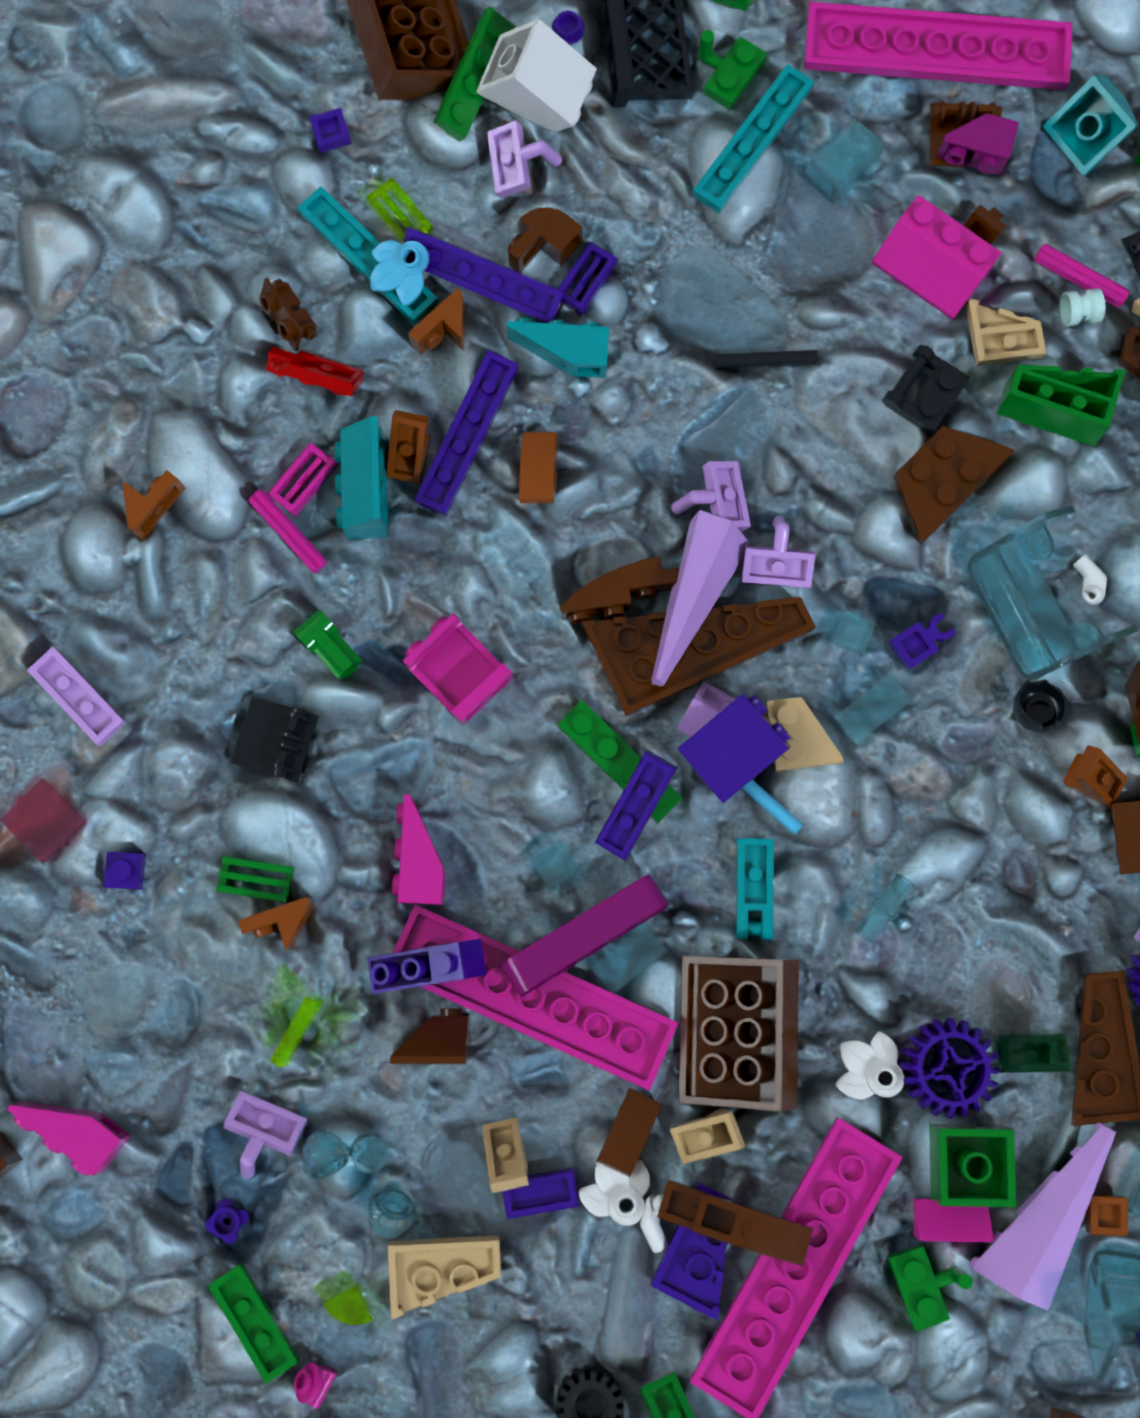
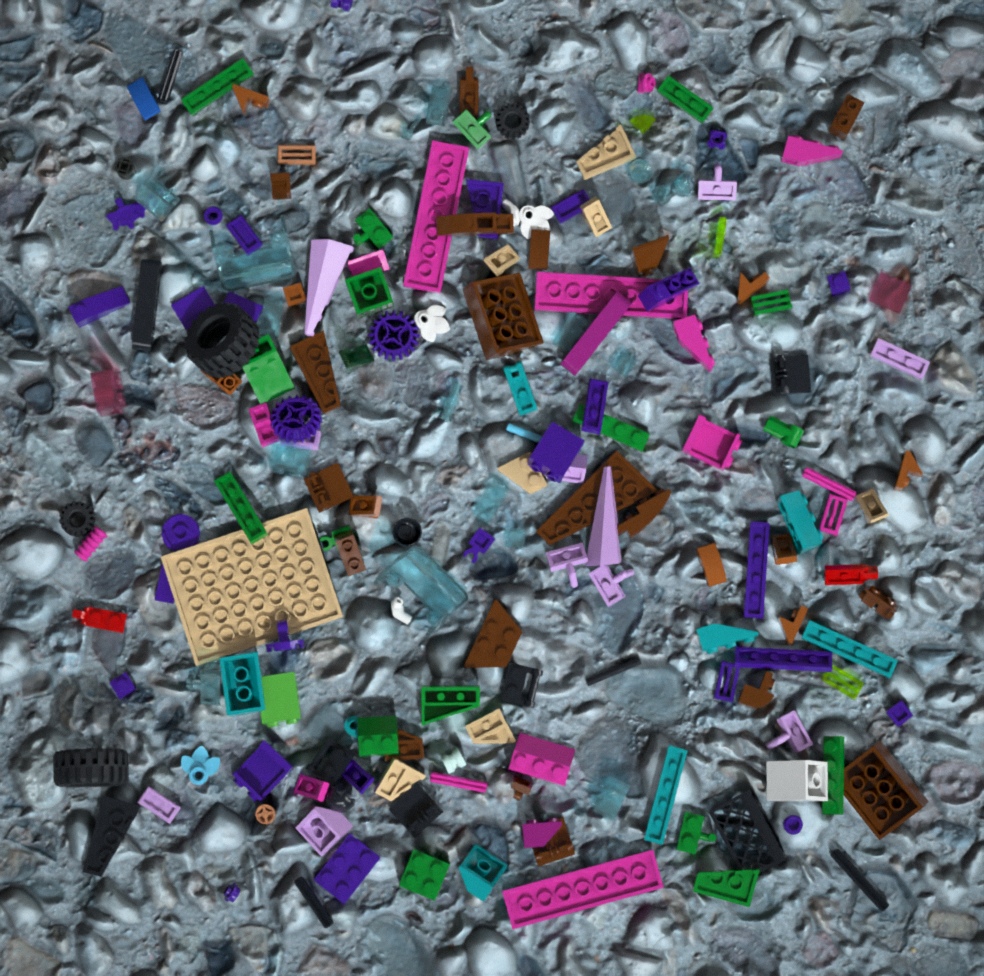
camera: 160 degrees right, 0 degrees up
medium azure plate [370,240,429,306] -> none
none -> tan slope [856,489,889,524]

